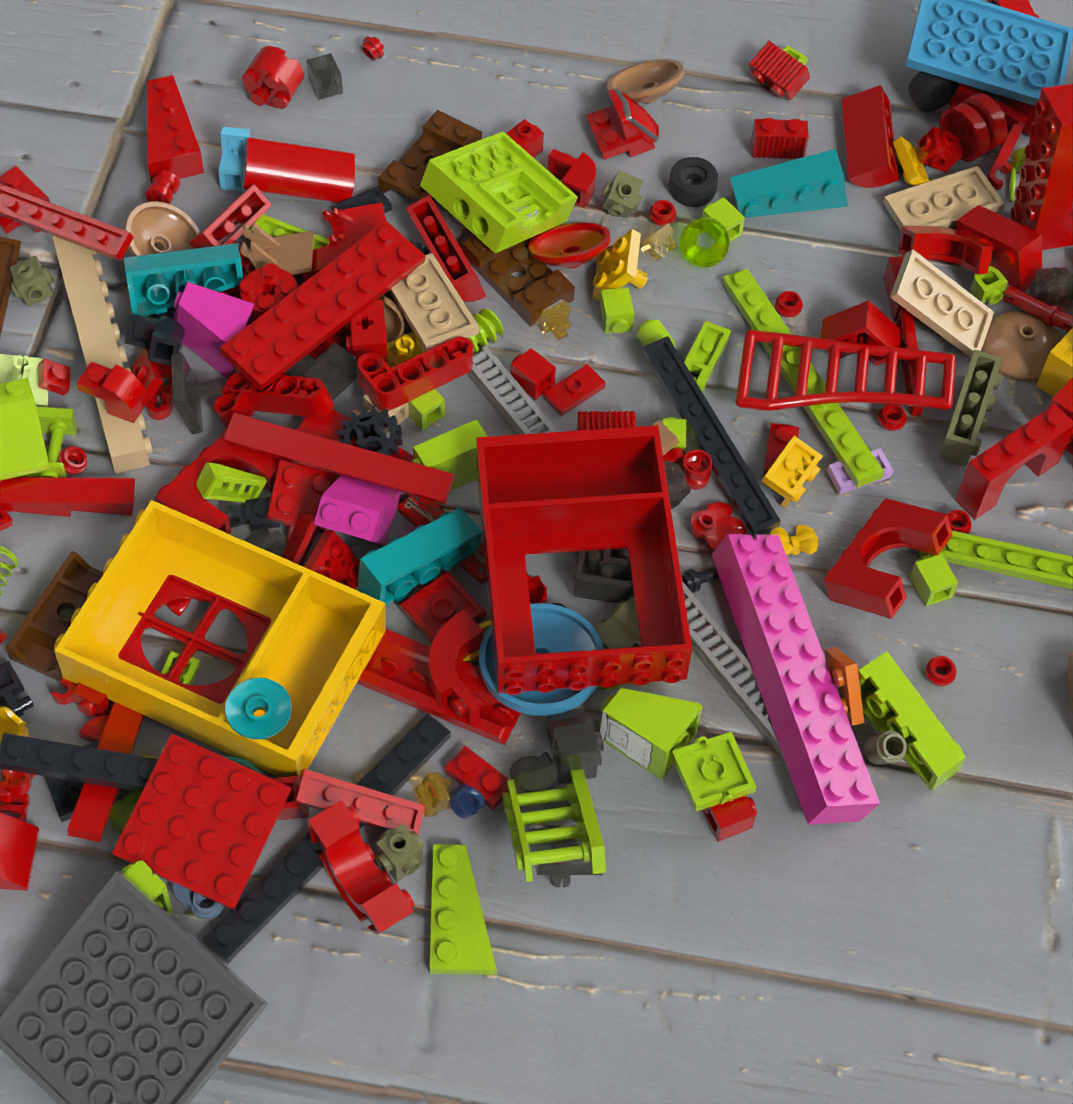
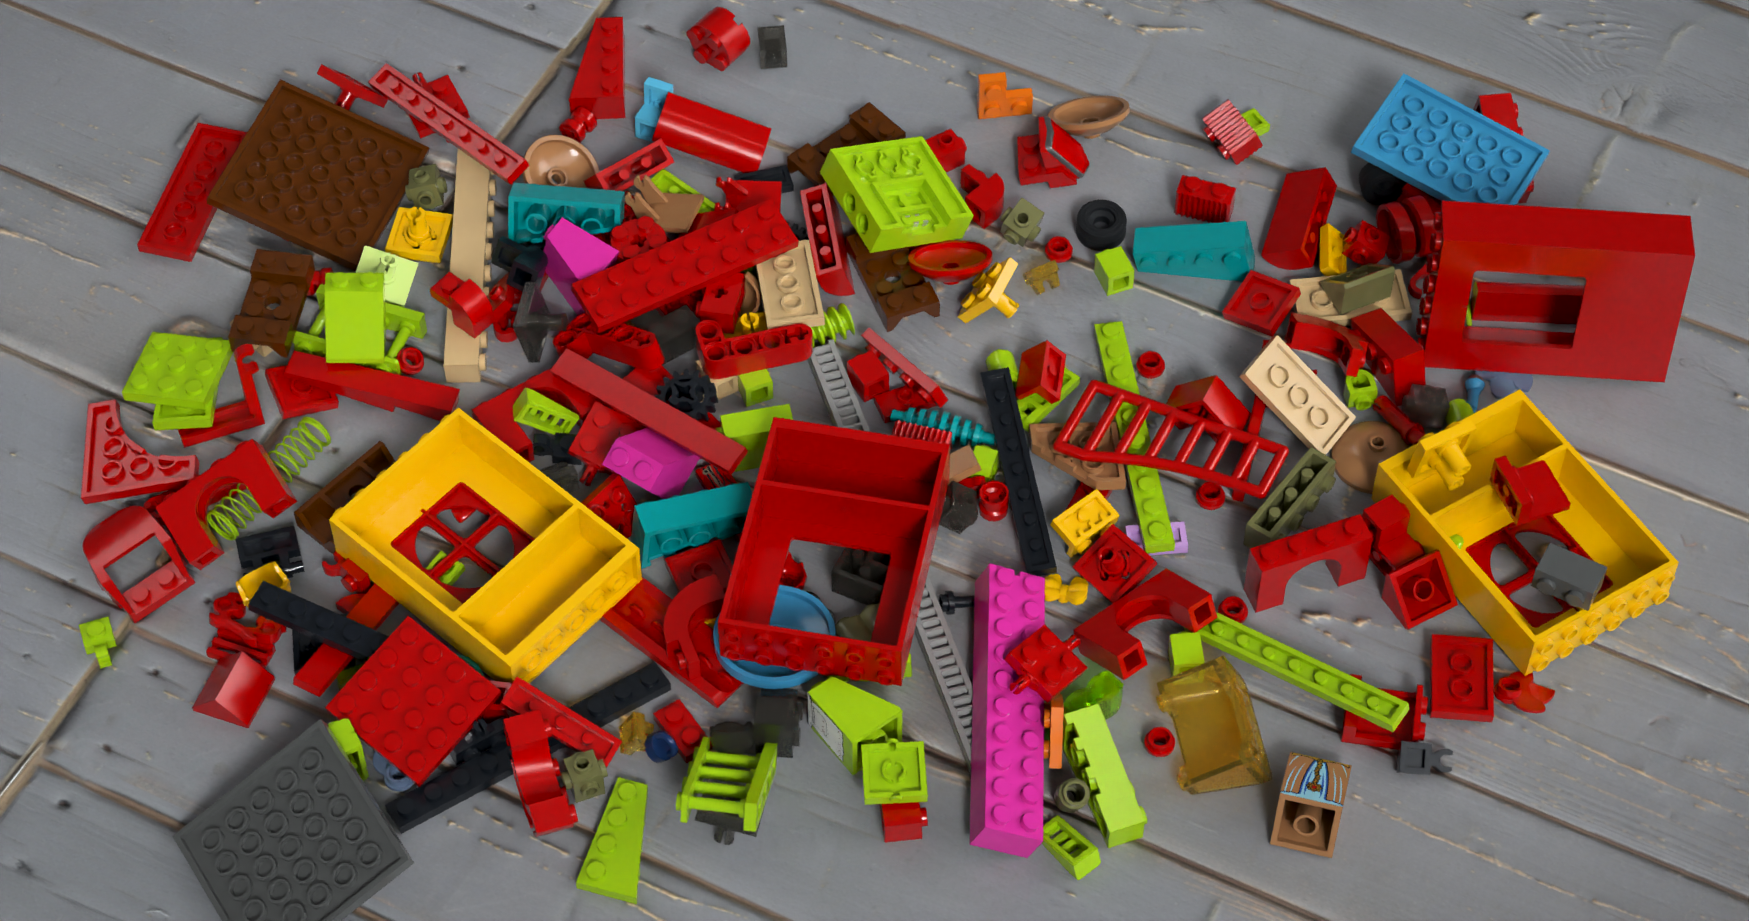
camera: 20 degrees right, 5 degrees down
red plate [38,358,70,396] -> none
teal dish [225,678,292,740] -> none
red slope [281,513,320,566] -> none
red plate [360,36,384,61] -> none
clear yellow tile [538,301,571,341] -> none
lime brick [600,287,634,334] -> none
clear neon green piece [680,217,730,268] -> none
red plate [690,502,747,551] -> none
none -> yellow plate [385,207,453,263]
none -> black plate [450,716,506,765]
none -> red plate [861,328,949,408]
none -> teal piece [890,407,996,447]
none -> orange plate [977,72,1033,119]
none -> red plate [1004,625,1088,703]
none -> red panel [1016,340,1066,404]
none -> medium nougat plate [1029,422,1126,490]
none -> lime slope [1042,815,1101,880]
none -> clear neon green brick [1063,670,1124,720]
none -> red plate [1072,524,1157,604]
none -> clear yellow windscreen [1156,655,1272,795]
none -> red plate [1222,270,1301,337]
none -> olive slope [1320,263,1395,315]

